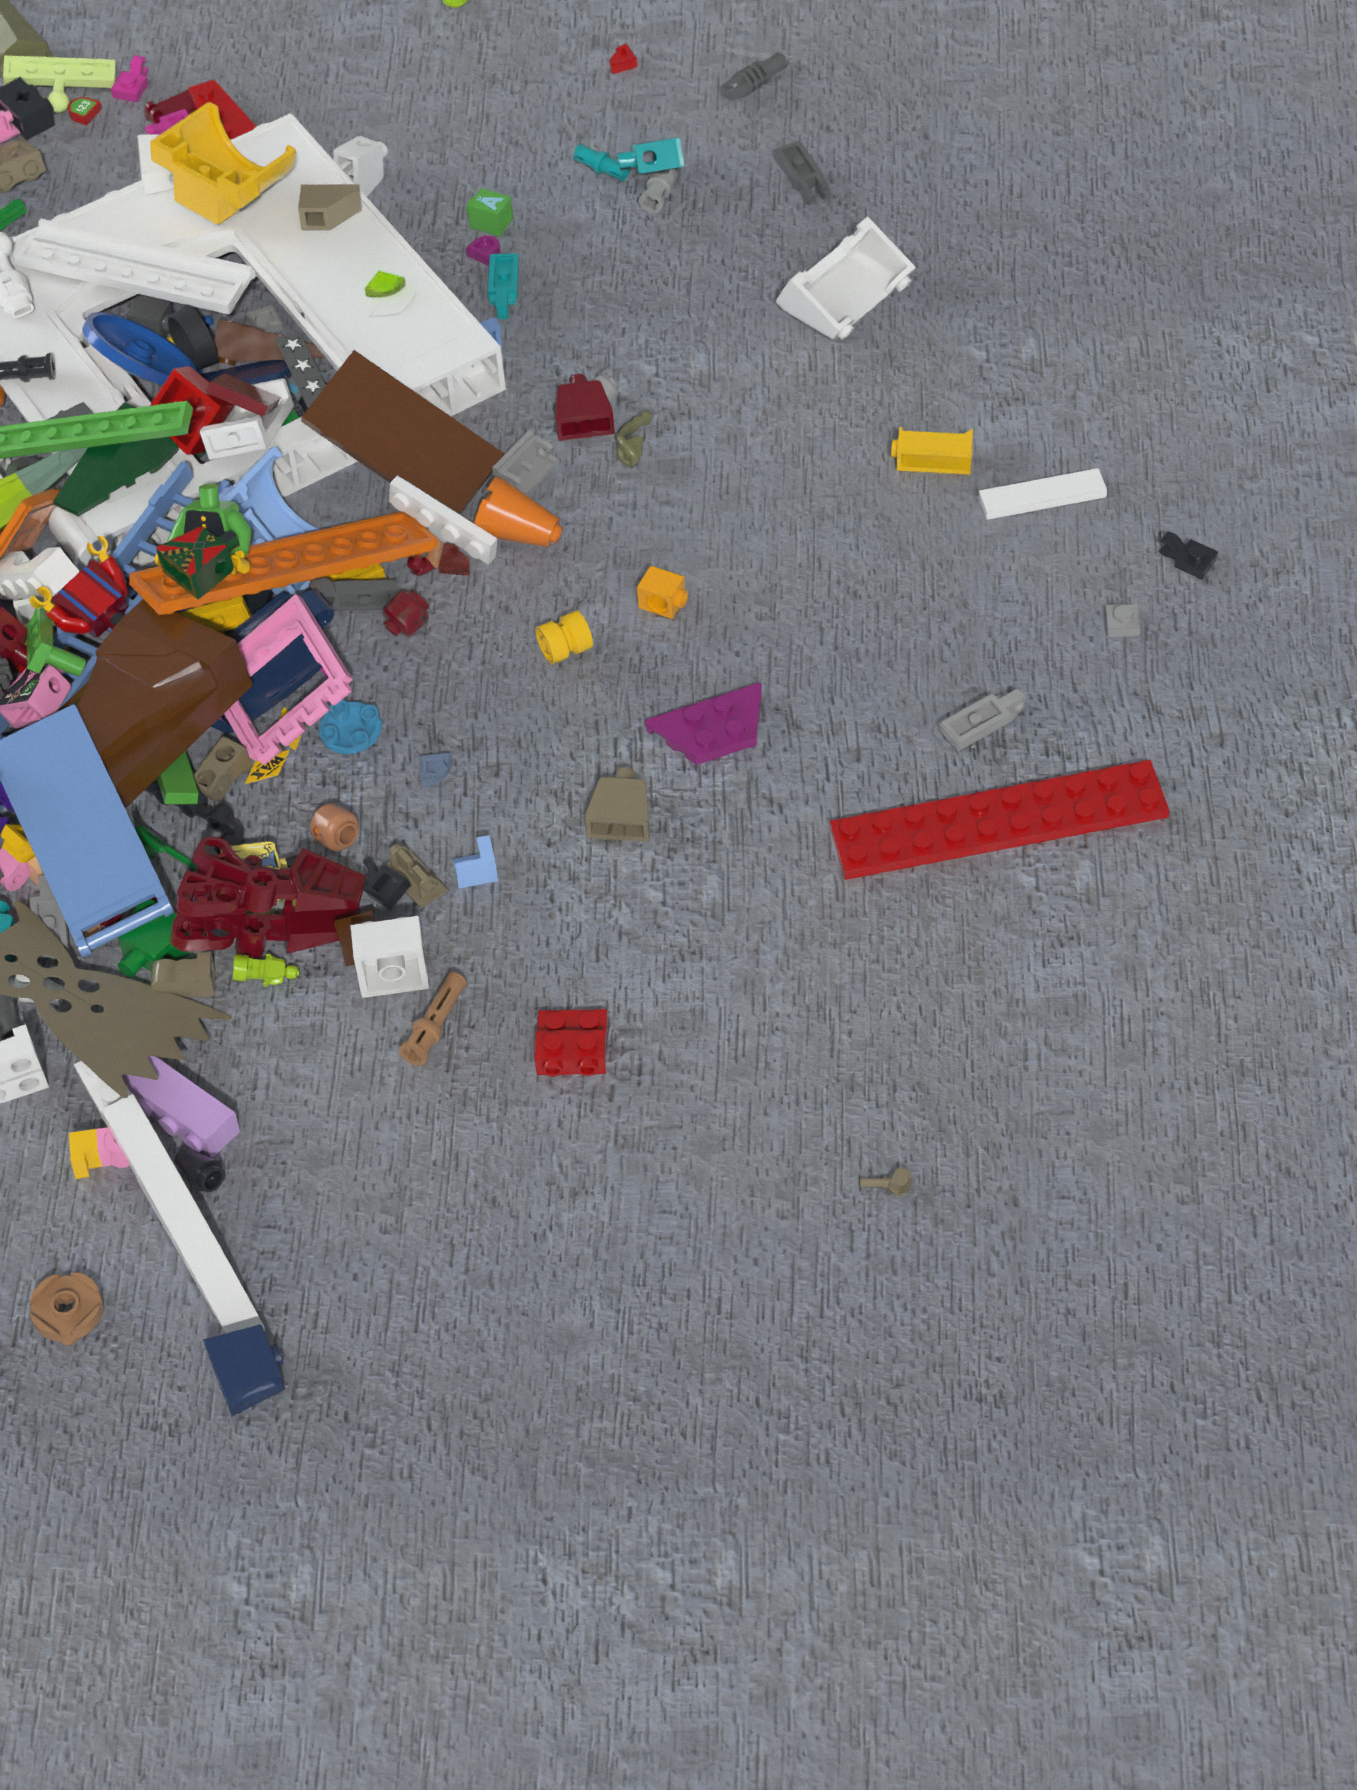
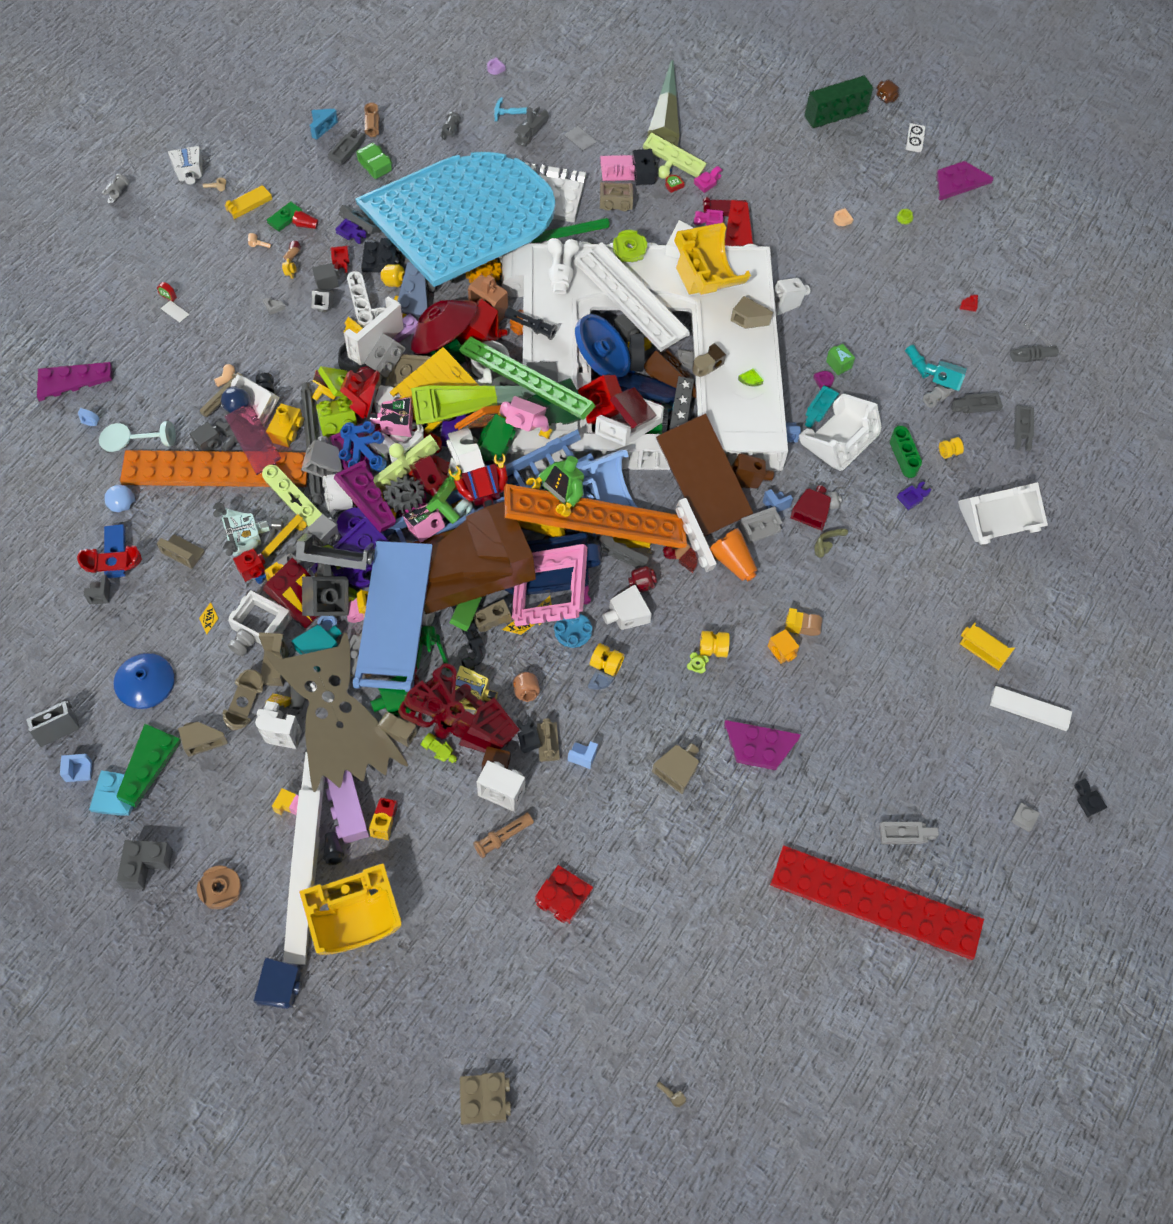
camera: 25 degrees right, 10 degrees up
dark green torso [156,527,239,600] -> none
none -> yellow piece [299,863,402,955]
none -> yellow leg [369,797,398,841]
none -> light aqua tile [454,499,472,519]
none -> dark tan plate [460,1072,511,1125]
none -> green slope [477,414,516,461]
none -> bright pink torso [498,396,553,439]
none -> yellow wheel [589,643,625,677]
none -> white torso [603,585,652,630]
none -> lime plate [613,230,647,262]
none -> lime plate [687,652,709,673]
none -> leg [692,343,726,377]
none -> reddish brown torso [732,453,774,489]
none -> medium blue panel [763,489,793,513]
none -> leg [785,608,823,636]
none -> white windscreen [799,393,881,471]
none -> light nougat tile [833,208,853,226]
none -> green beam [889,426,922,478]
none -> dark purple plate [897,482,931,510]
none -> yellow wheel [939,437,964,459]
none -> dark grey hinge [951,392,1003,413]

